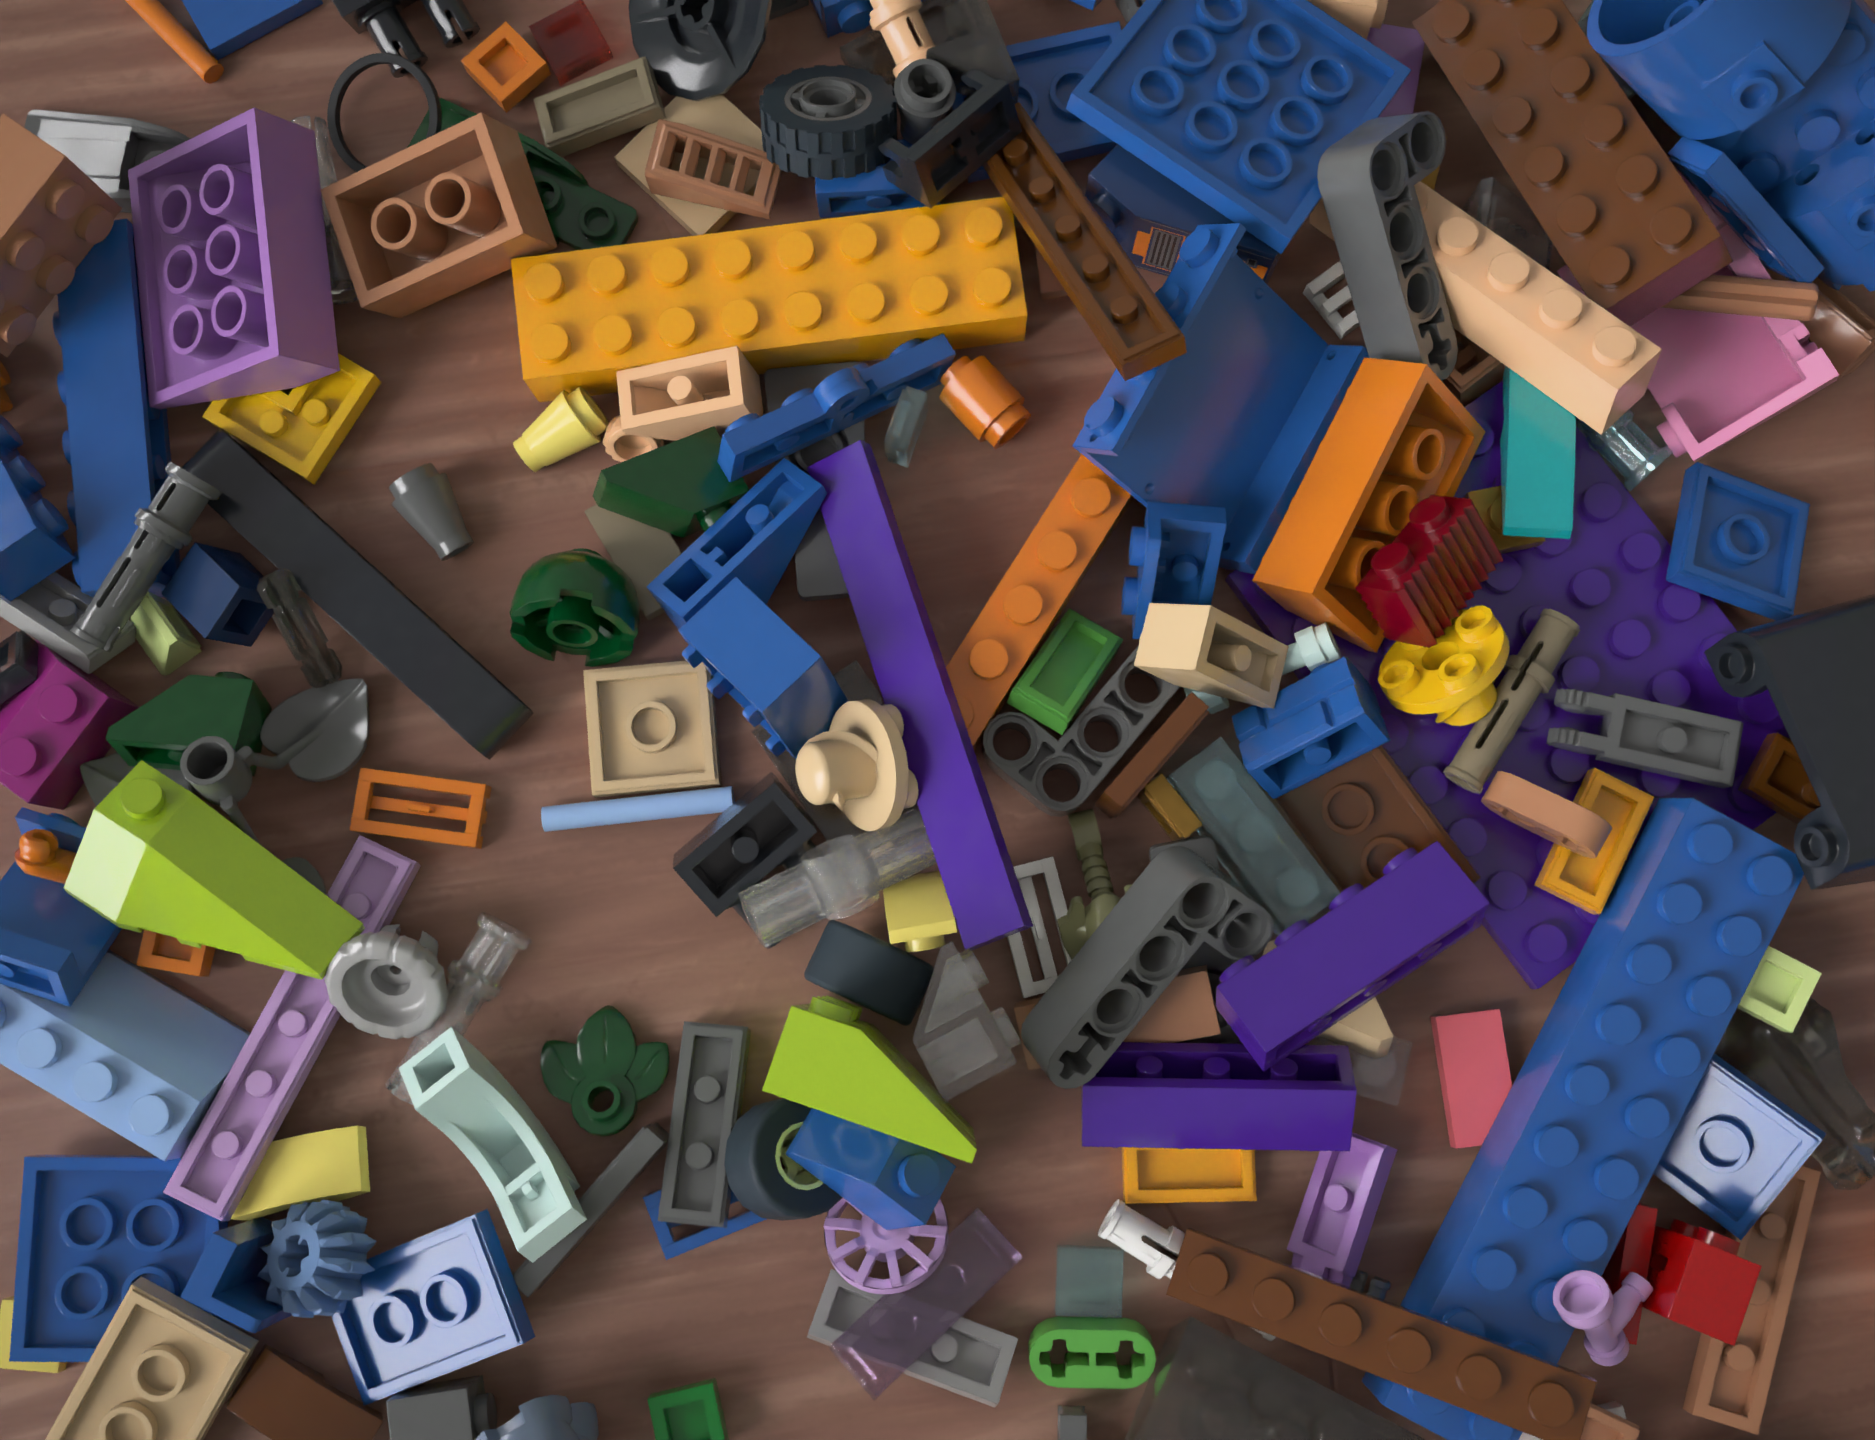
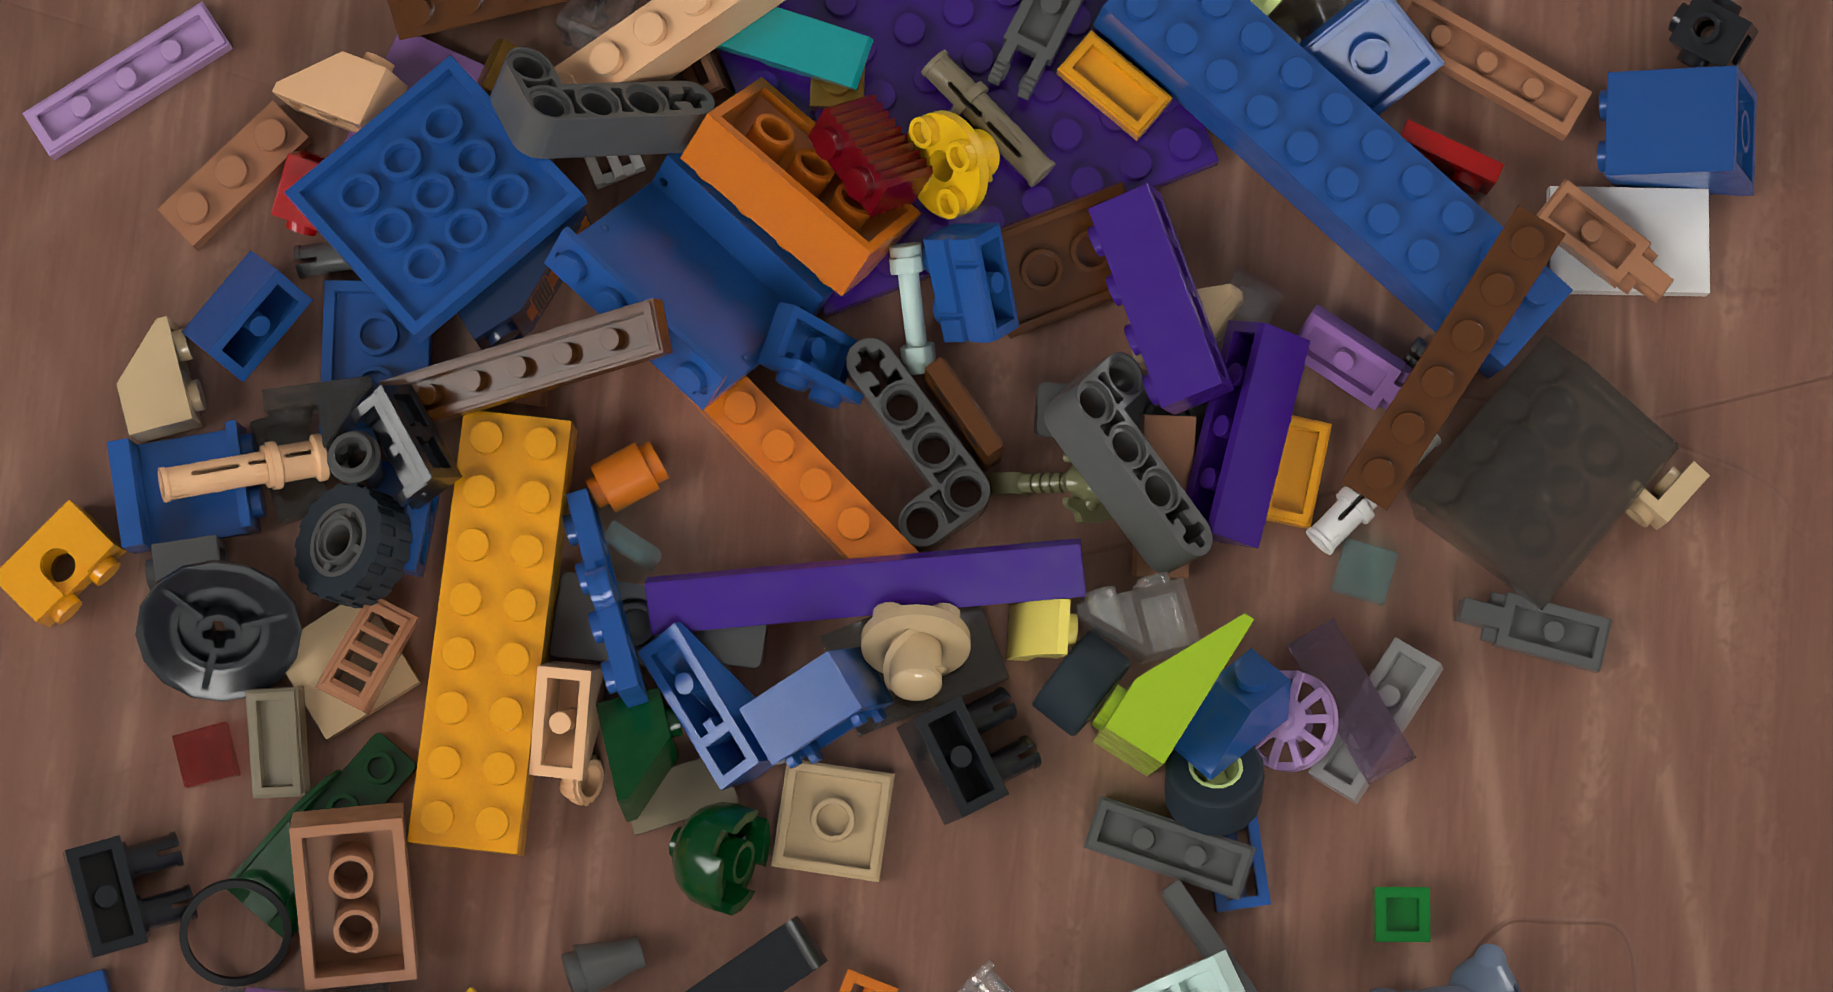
camera: 80 degrees left, 0 degrees up
orange plate [461,21,551,113] -> none
light yellow cone [513,386,609,473] -> none
dark green plate [540,1005,670,1137] -> none
light blue bar [541,786,735,832] -> none
clear piece [738,809,937,947] -> none
bright green tile [1007,608,1124,735] -> none
white tile [1007,857,1072,998] -> none
bright green beam [1028,1316,1156,1389] -> none
tan slope [1134,603,1289,709] -> none
pearl gold tile [1138,773,1203,841] -> none
clear light blue brick [1166,737,1340,936] -> none
coral tile [1430,1009,1512,1149] -> none
nougat beam [1481,771,1612,859] -> none
lavender piece [1553,1270,1653,1366] -> none
red brick [1643,1218,1762,1346] -> none

